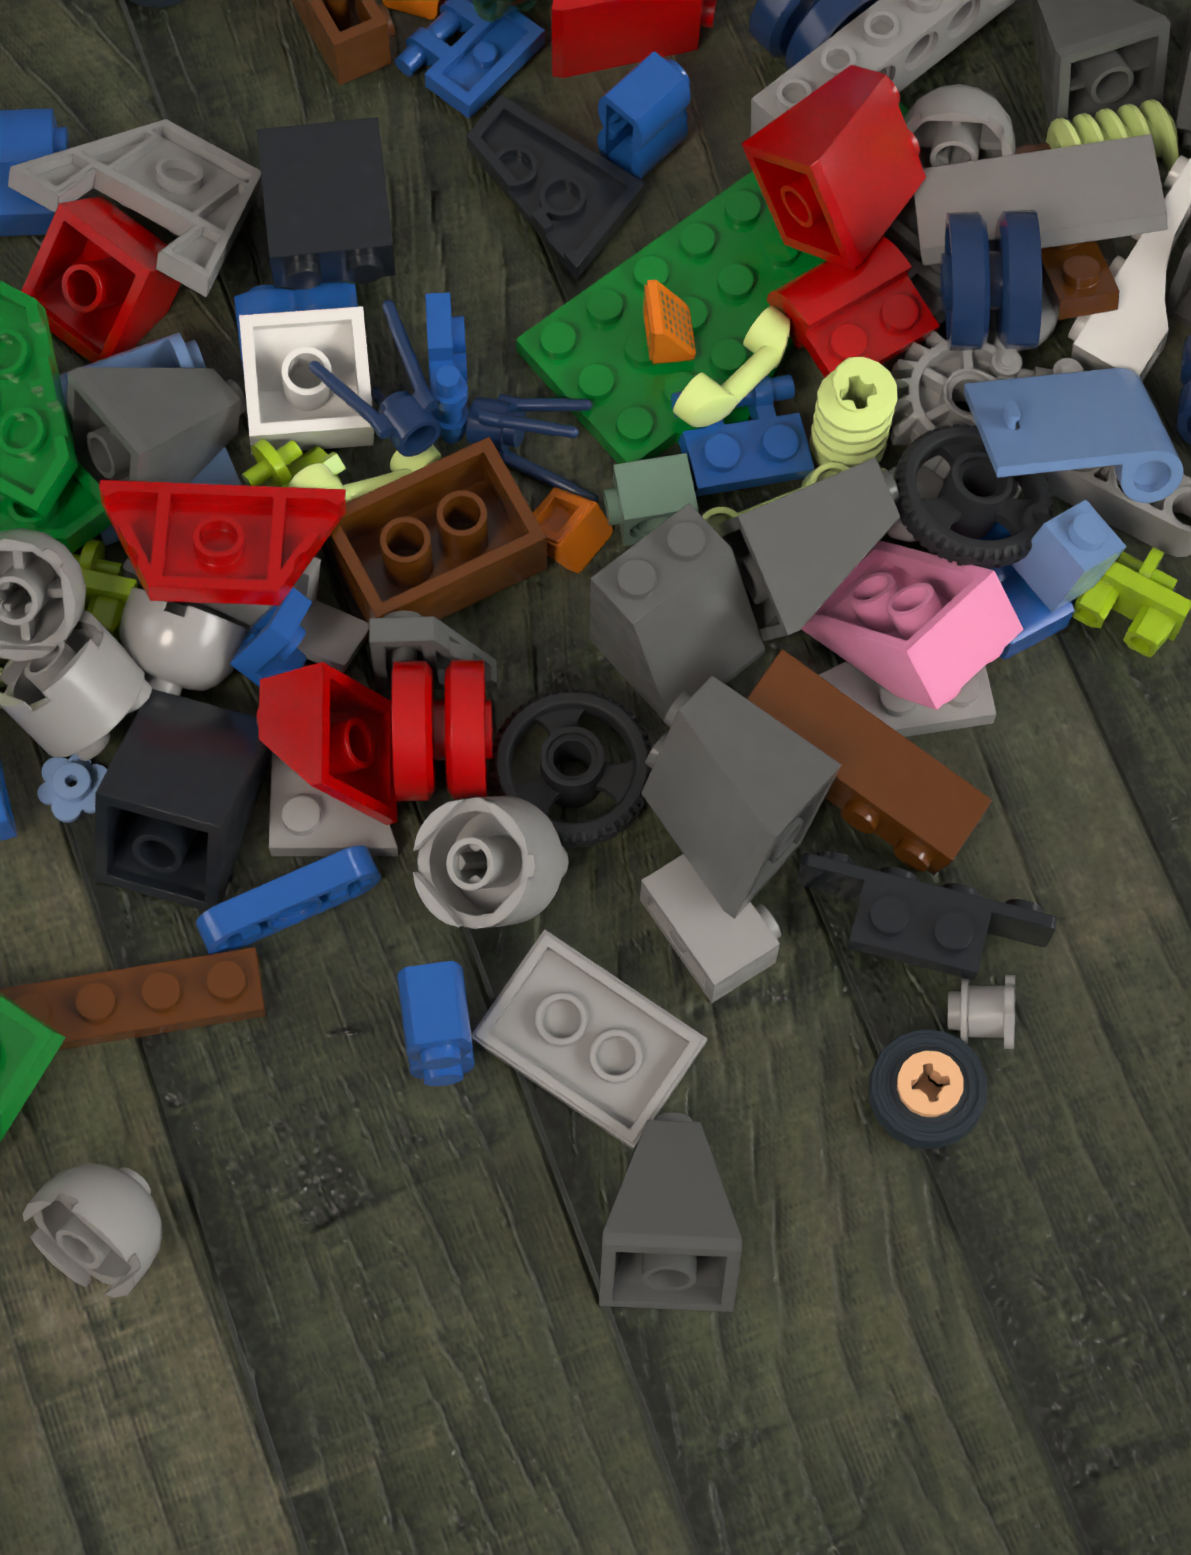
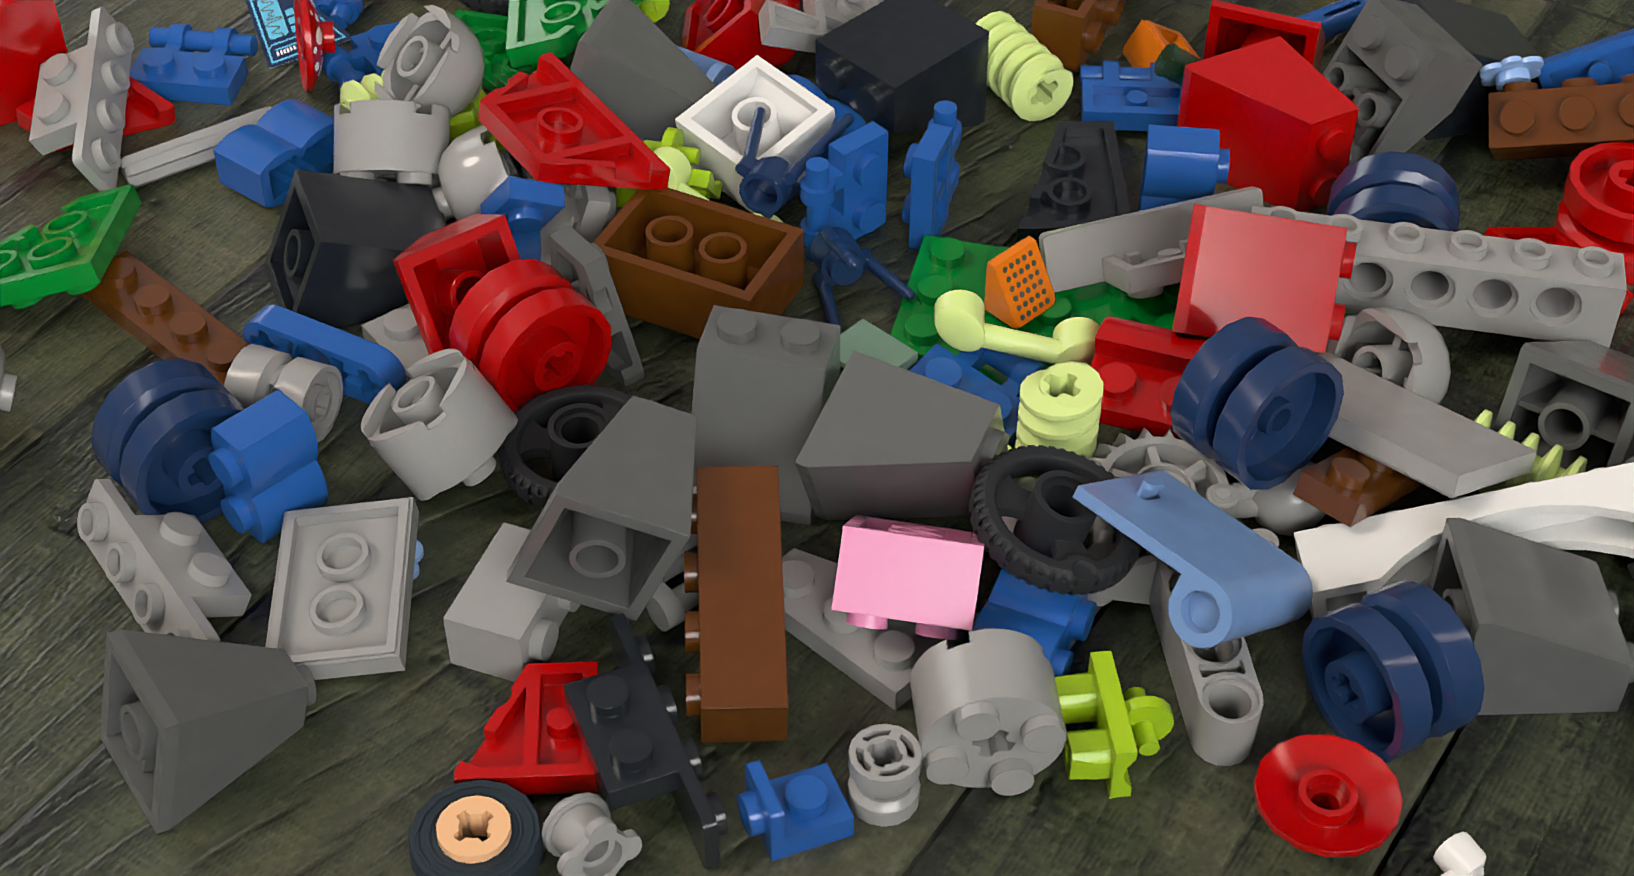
camera: 55 degrees right, 25 degrees down
medium blue brick [1012,499,1127,612] -> none
none -> light grey bracket [77,479,252,642]
none -> dark blue wheel [91,358,245,524]
none -> light grey wheel [224,344,343,442]
none -> red wing [454,661,599,795]
none -> blue bracket [737,760,854,862]
none -> light grey wheel [848,724,922,827]
none -> blue plate [902,100,962,250]
none -> light grey brick [910,628,1067,796]
none -> yellowish green piece [976,11,1074,122]
none -> light grey bracket [1039,186,1264,298]

